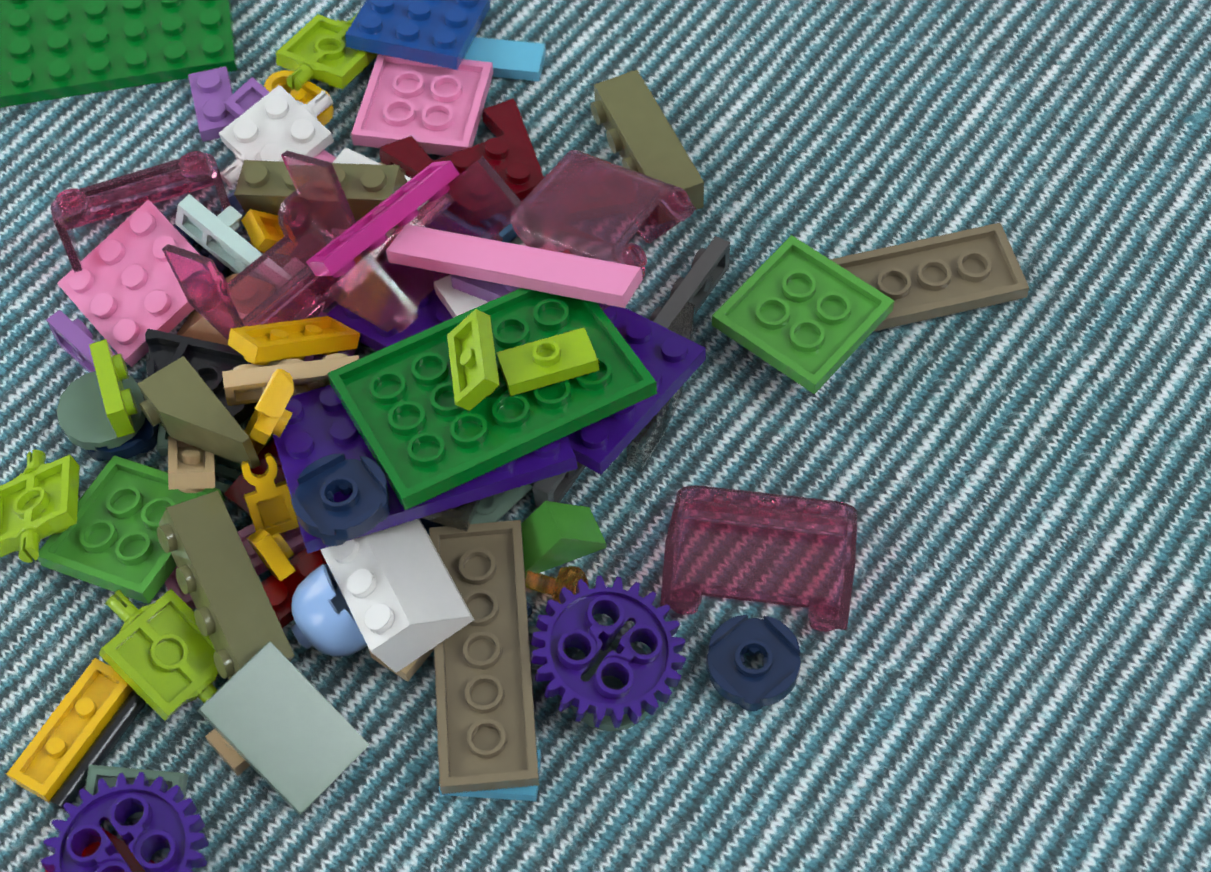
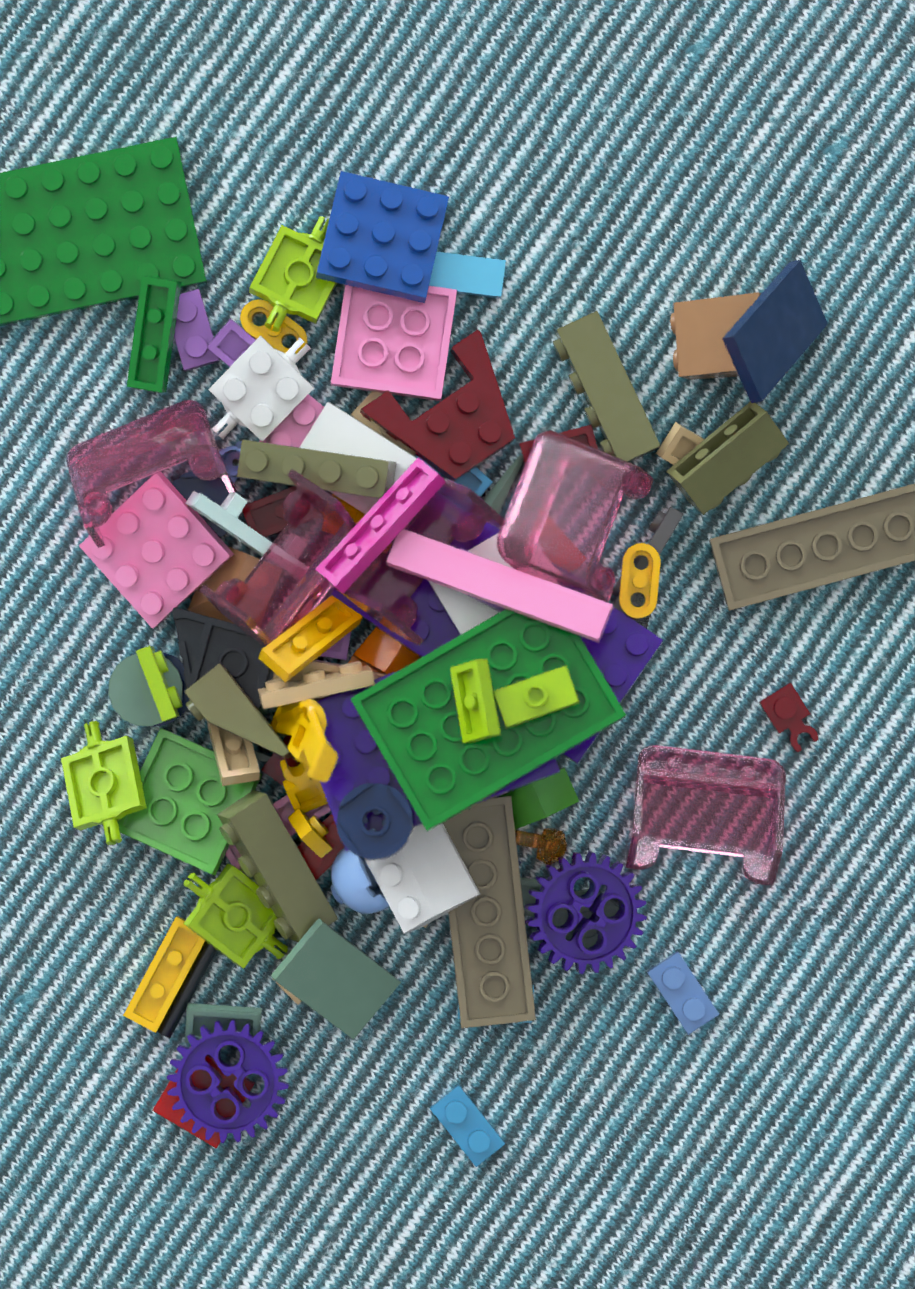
camera: 10 degrees left, 30 degrees up
medium lavender plate [46,310,116,373] -> none
yellow plate [241,209,298,257] -> none
dark blue plate [706,615,801,711] -> none
bright green plate [712,235,894,394] -> none
none -> green plate [127,276,182,393]
none -> yellow plate [619,543,661,619]
none -> medium blue plate [647,951,719,1035]
none -> tan plate [656,422,704,465]
none -> olive brick [666,401,789,515]
none -> medium nougat slope [670,292,762,380]
none -> dark blue tile [723,260,828,403]
none -> dark red plate [758,683,819,752]

